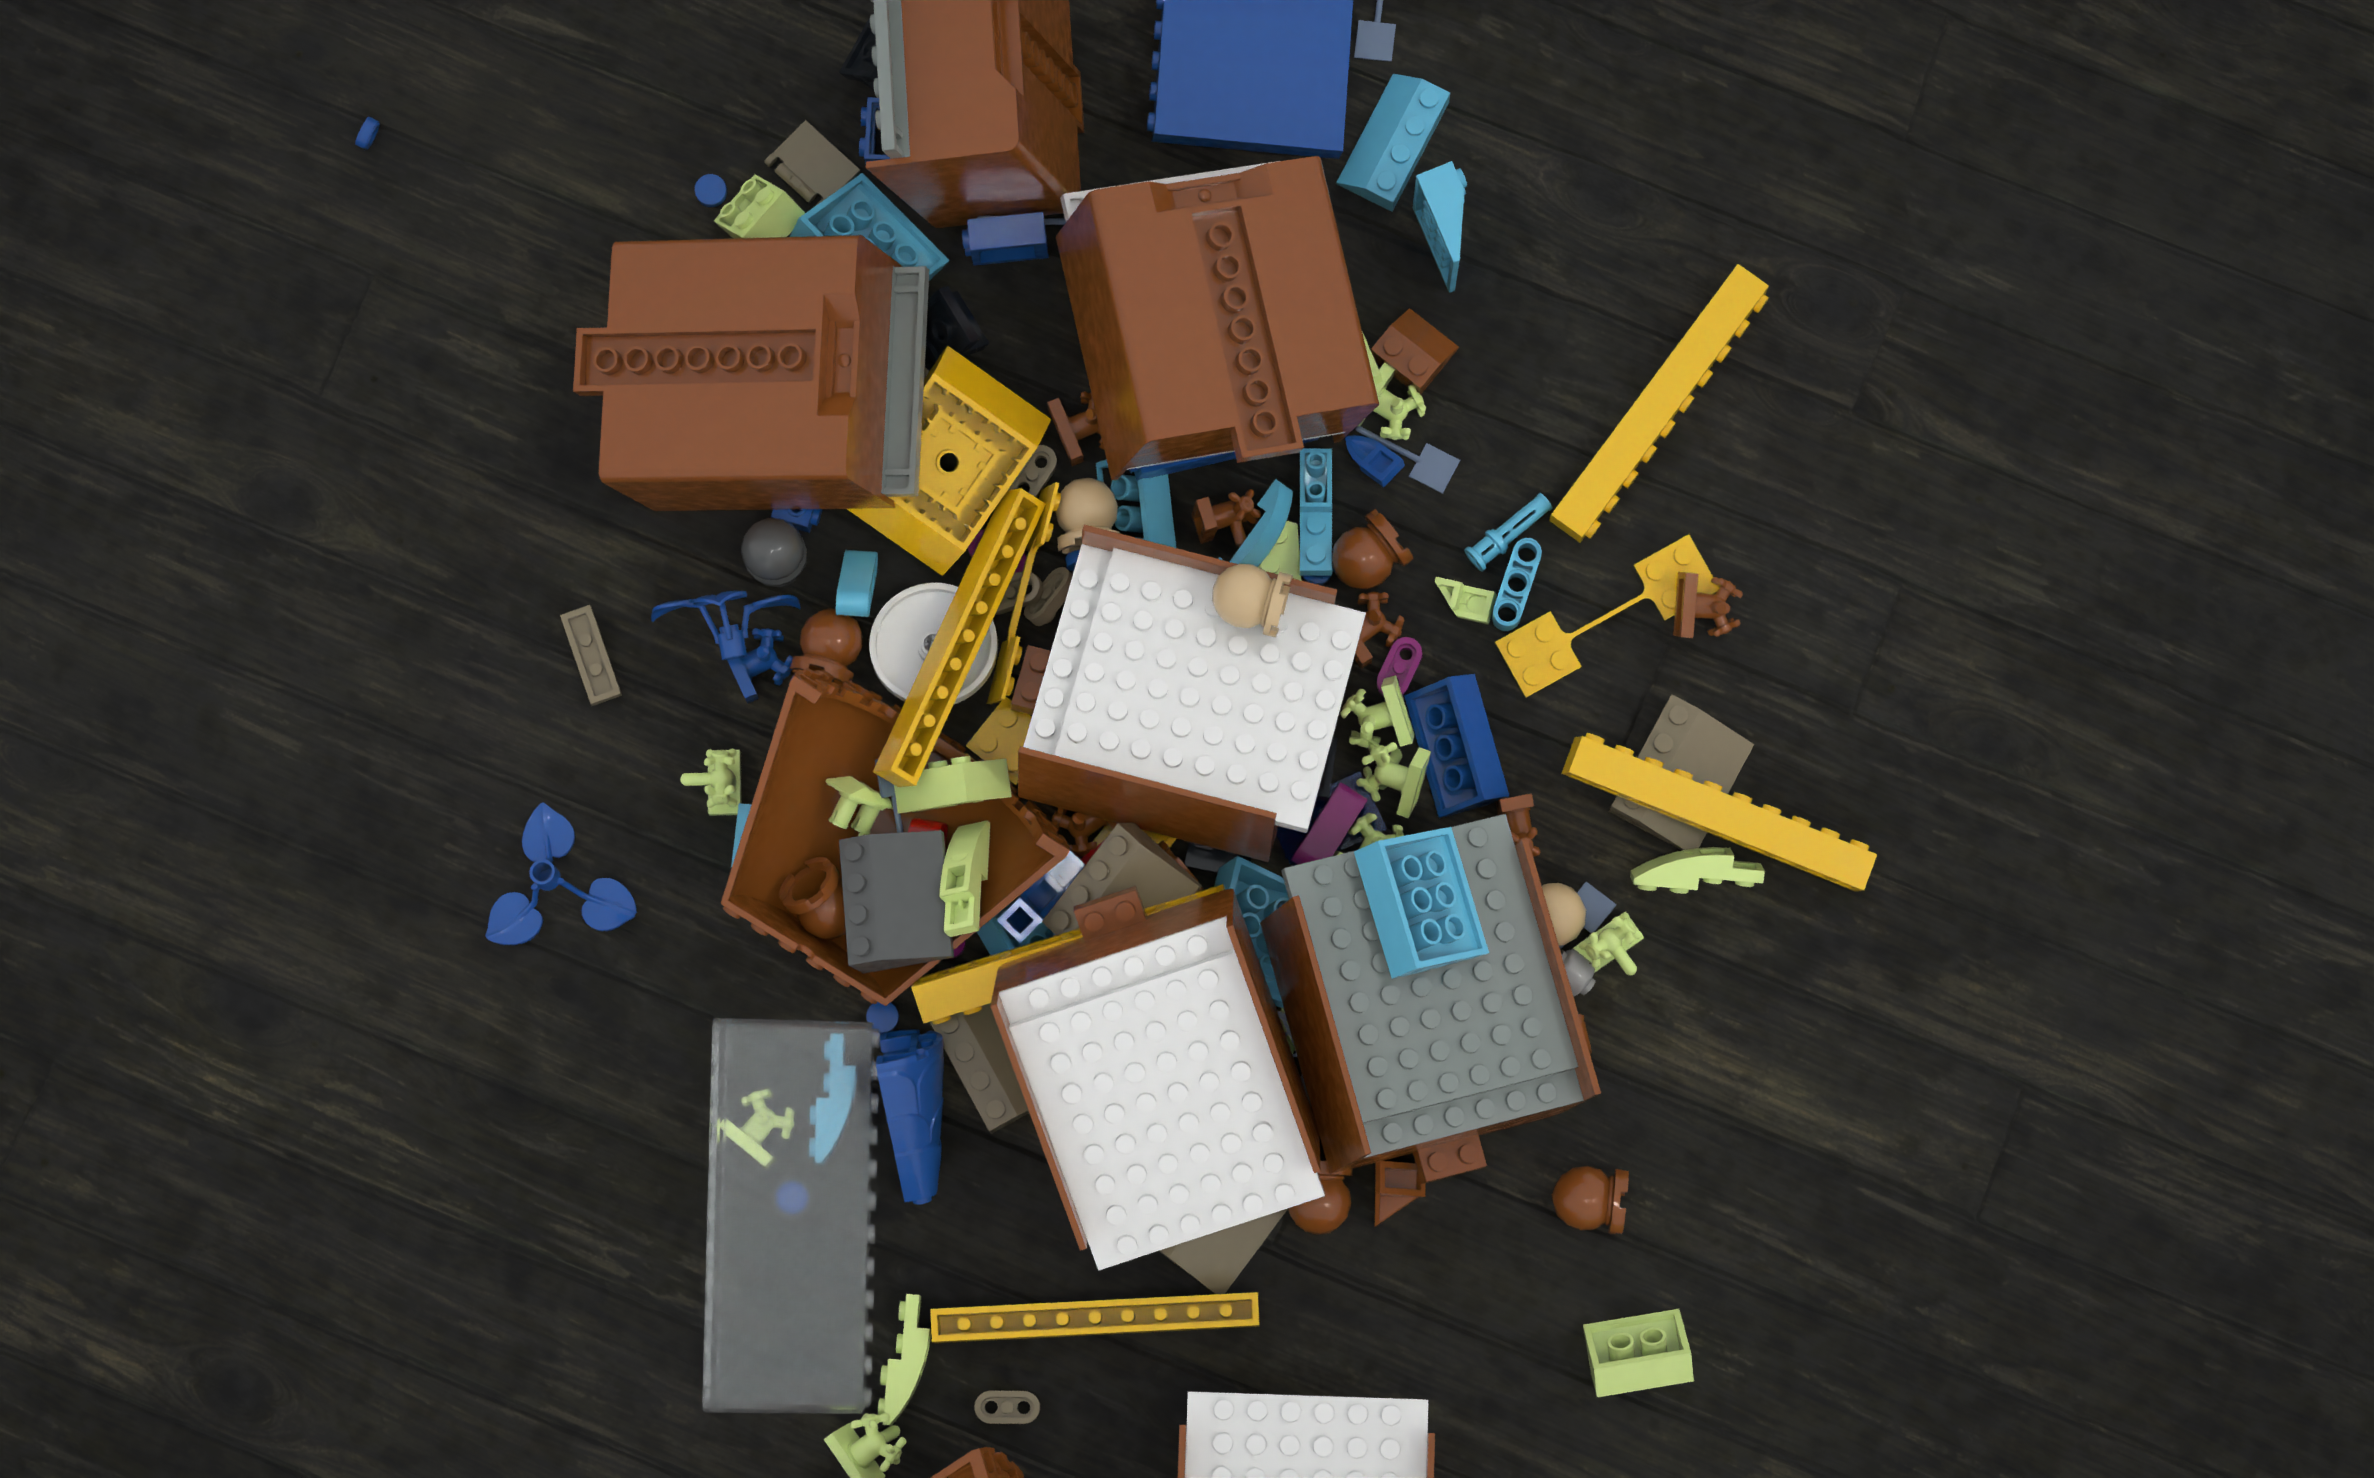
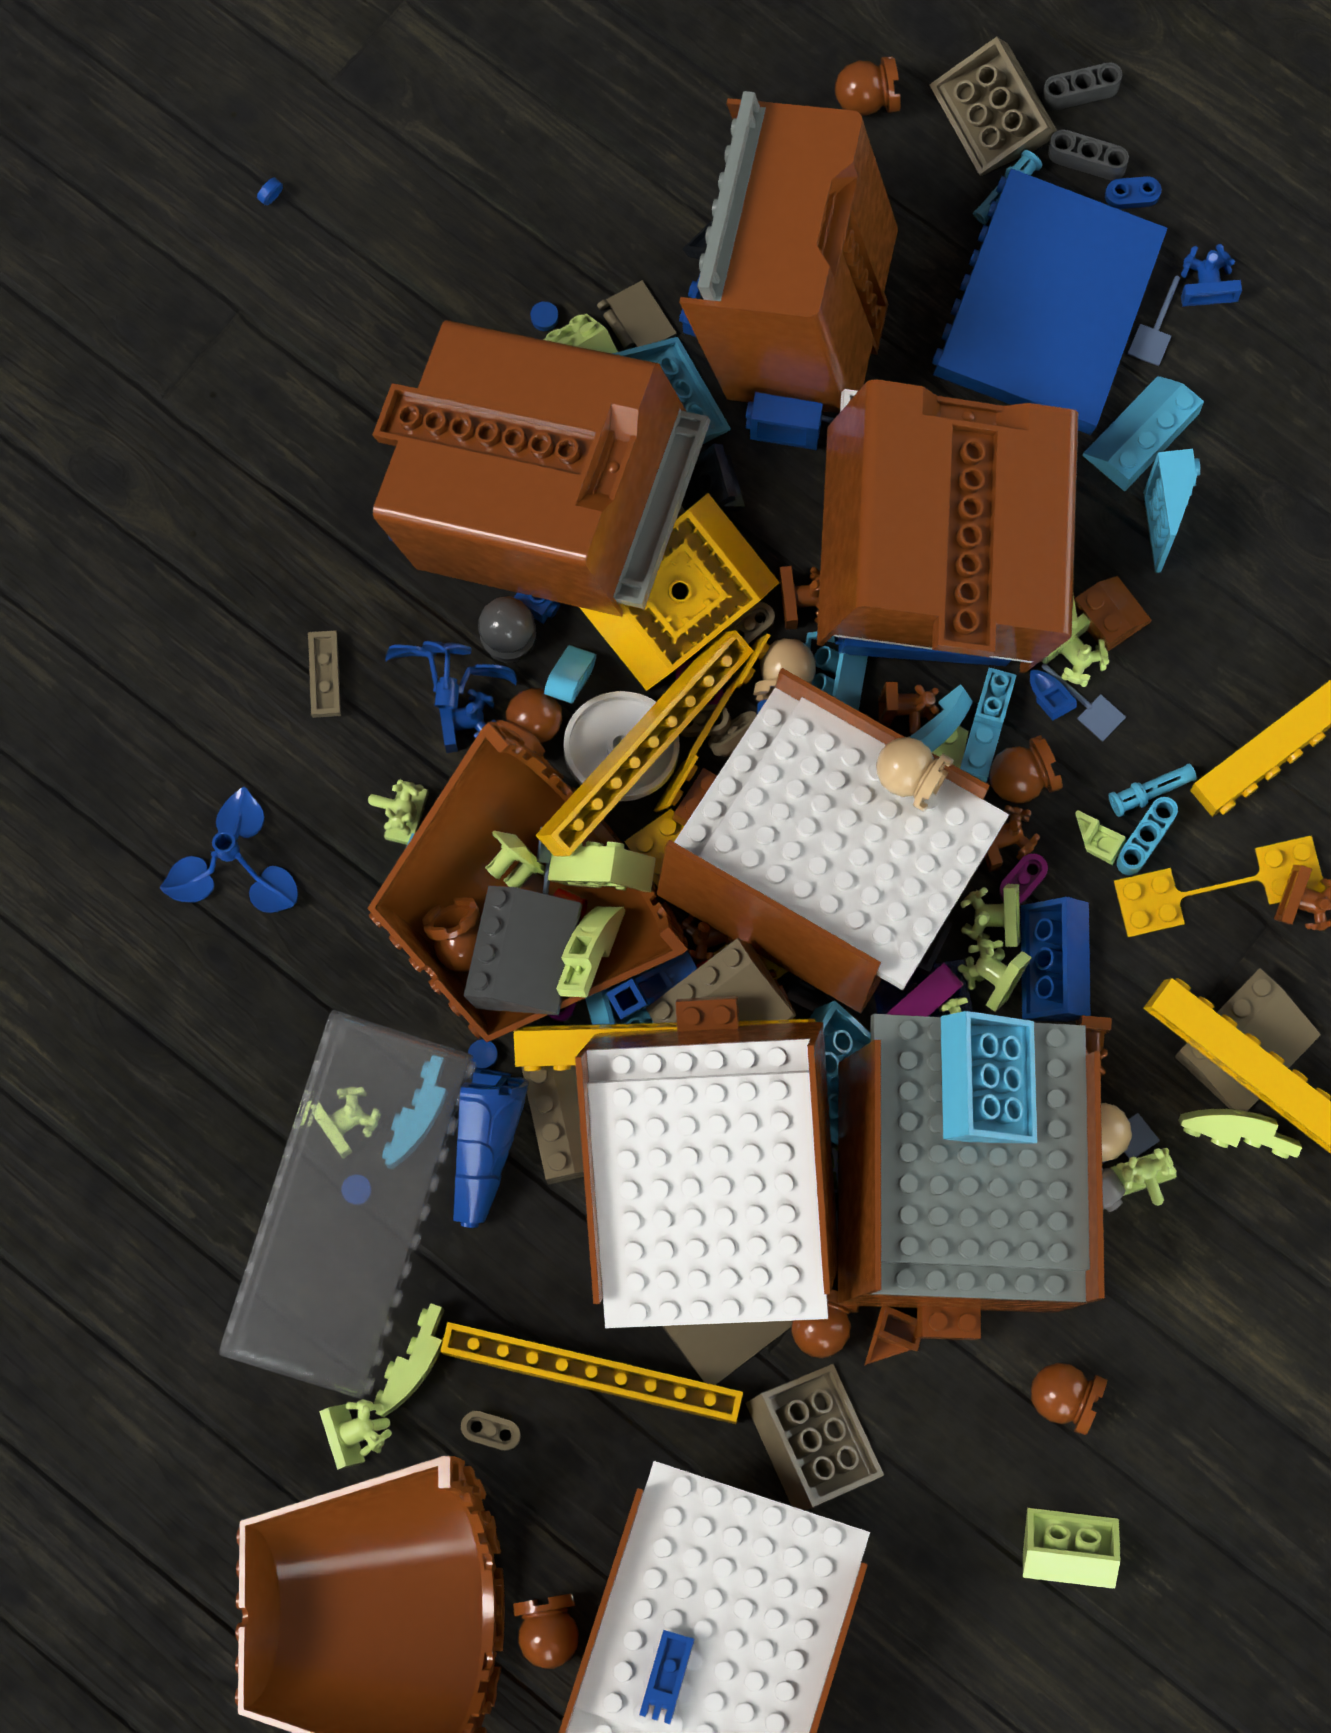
camera: 15 degrees right, 5 degrees down
none -> dark tan slope [745,1364,884,1511]

